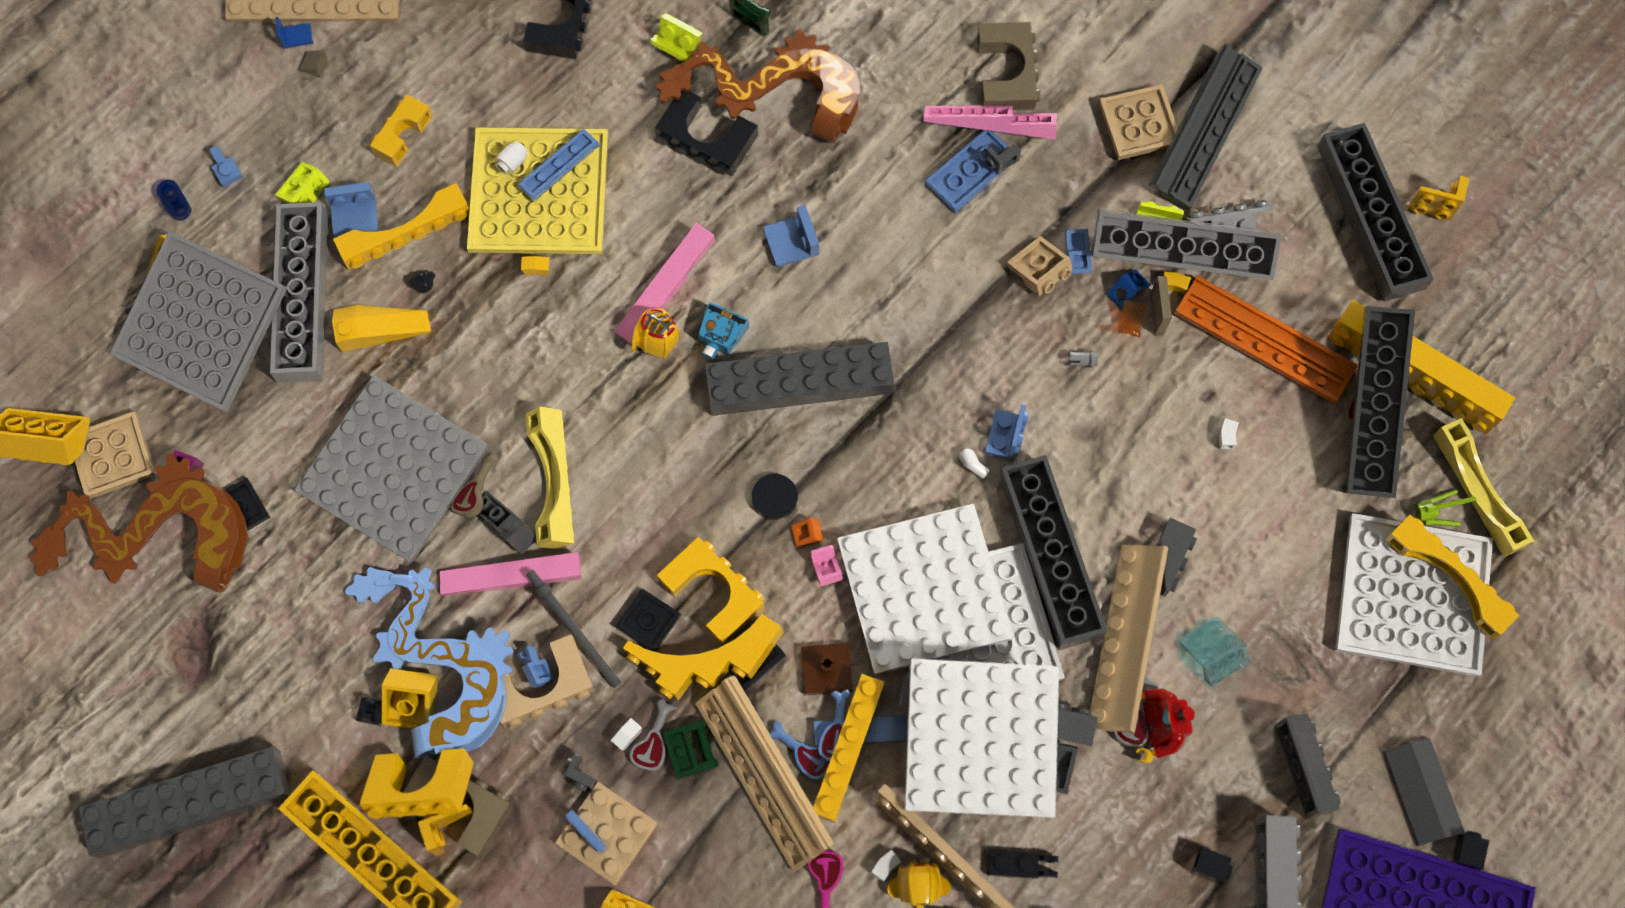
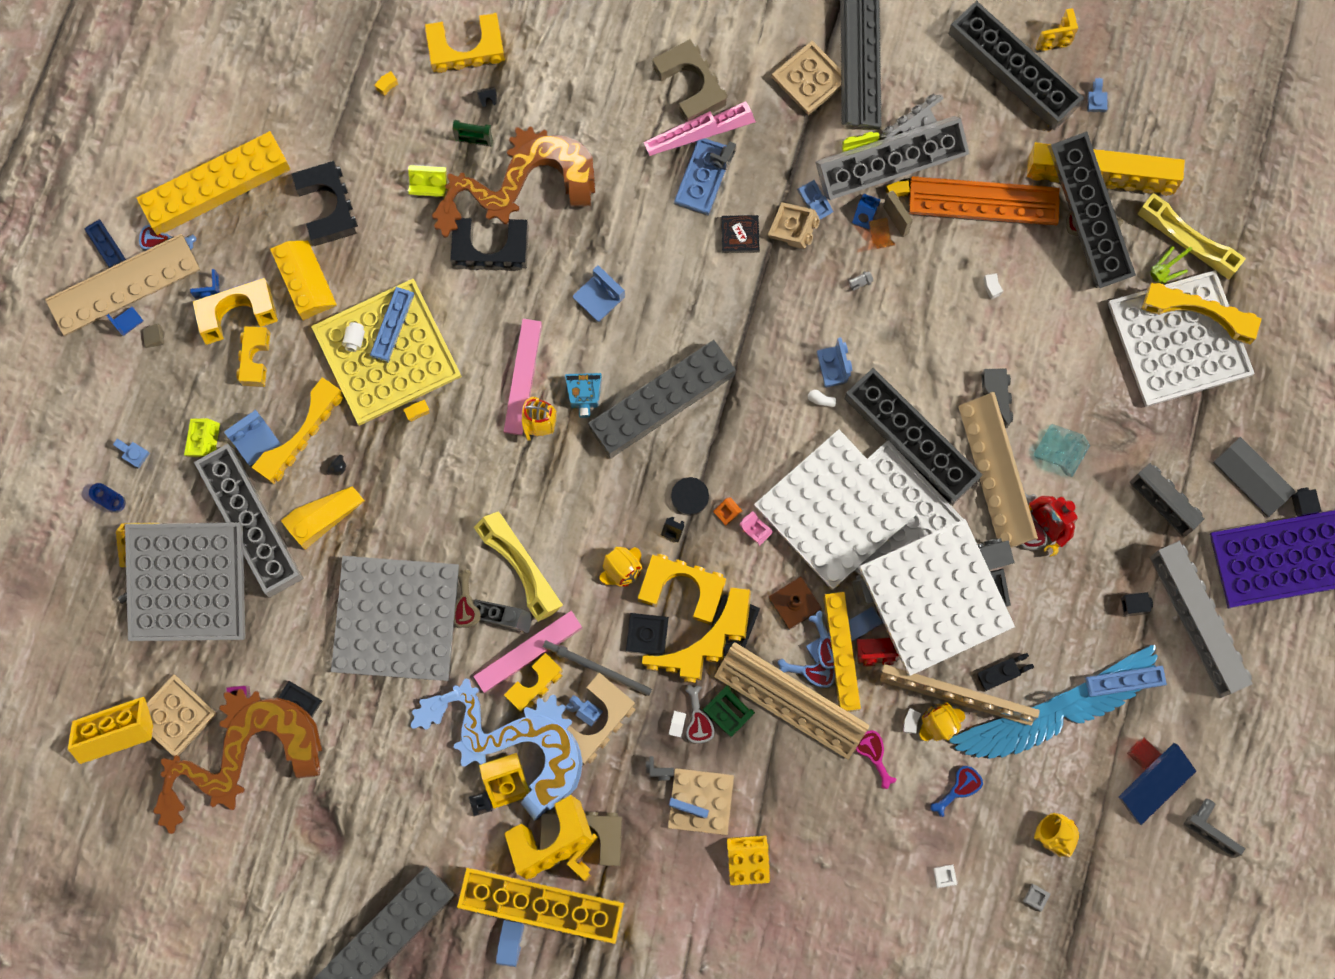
camera: 25 degrees left, 5 degrees up
none -> blue bracket [190,269,220,299]
none -> yellow arch [193,278,278,345]
none -> yellow slope [270,240,337,320]
none -> medium blue slope [496,920,524,967]
none -> yellow arch [504,653,563,713]
none -> yellow piece [599,547,642,587]
none -> black tile [661,517,685,542]
none -> black tile [721,215,760,253]
none -> red bracket [856,638,900,667]
none -> medium blue plate [1087,78,1107,112]

